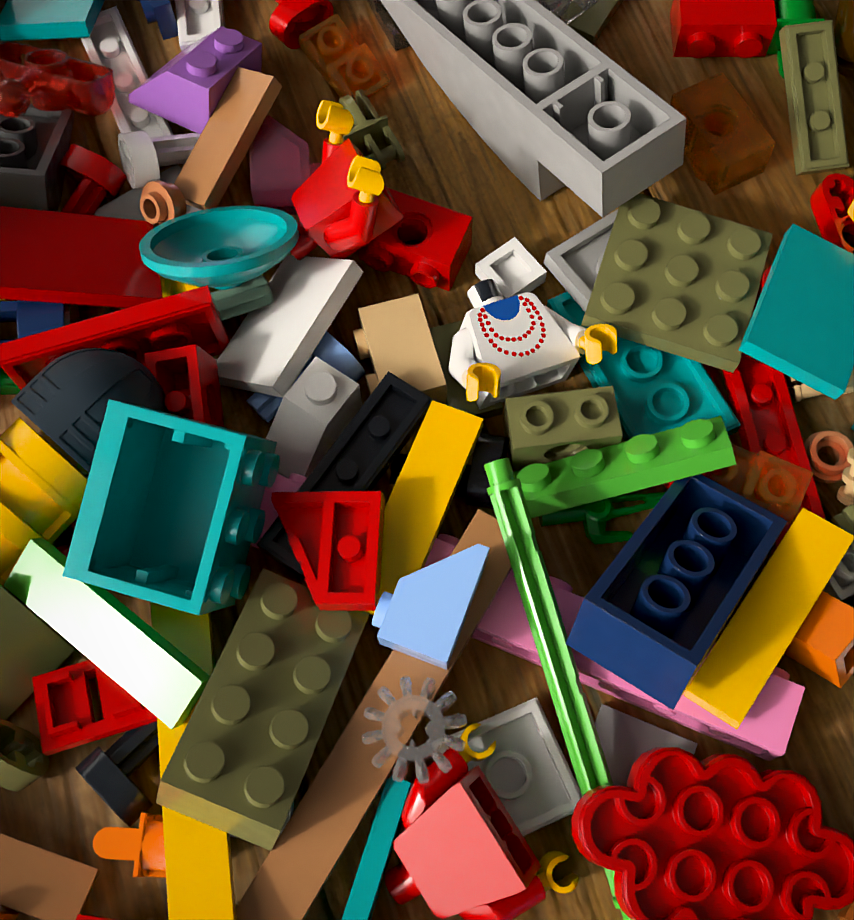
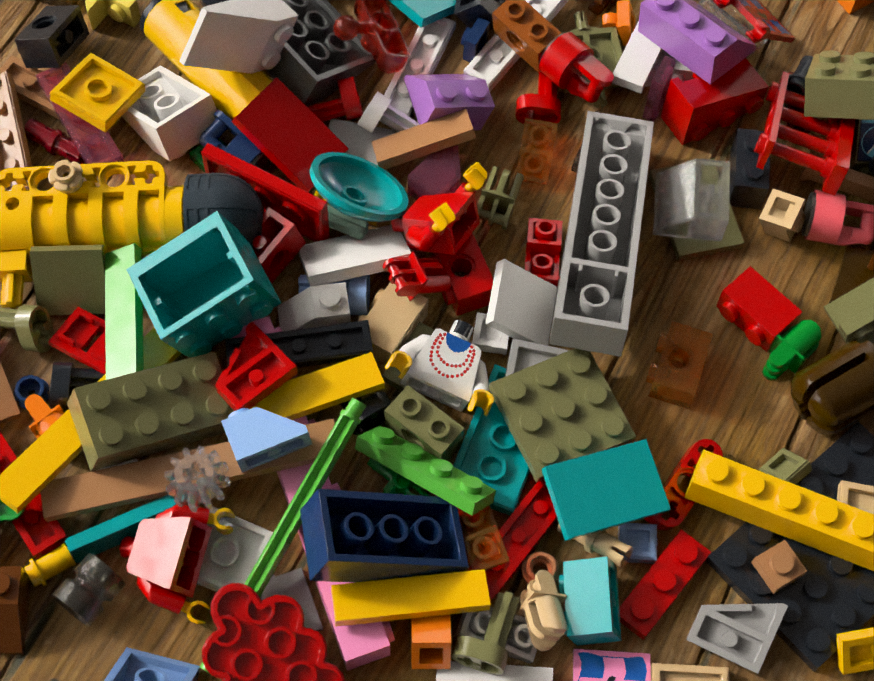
camera: 40 degrees right, 5 degrees down
nougat plate [140,180,186,228] -> none
olive tile [779,20,849,176] -> none
none -> dark blue plate [13,375,50,410]
none -> red arm [382,251,451,301]
none -> white tile [486,259,557,346]
none -> red slope [524,218,563,287]

